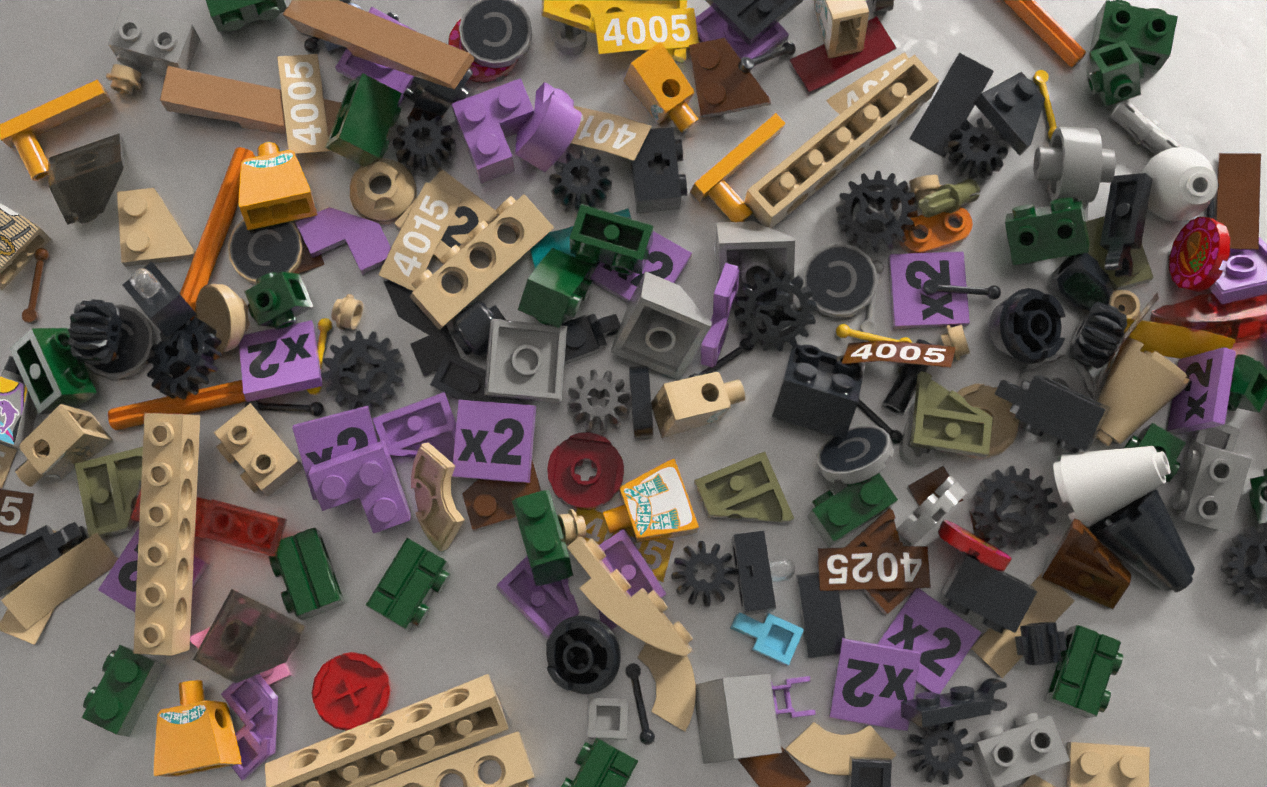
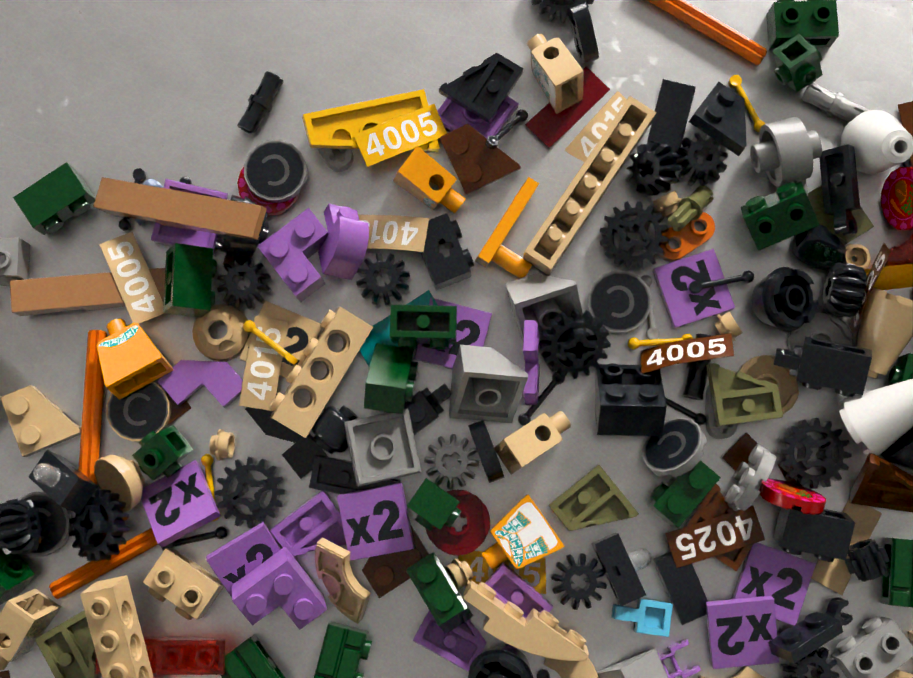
camera: 10 degrees left, 5 degrees up
none -> yellow hinge [243,320,298,365]
none -> dark green brick [407,478,461,531]
none -> black gear [626,141,682,196]

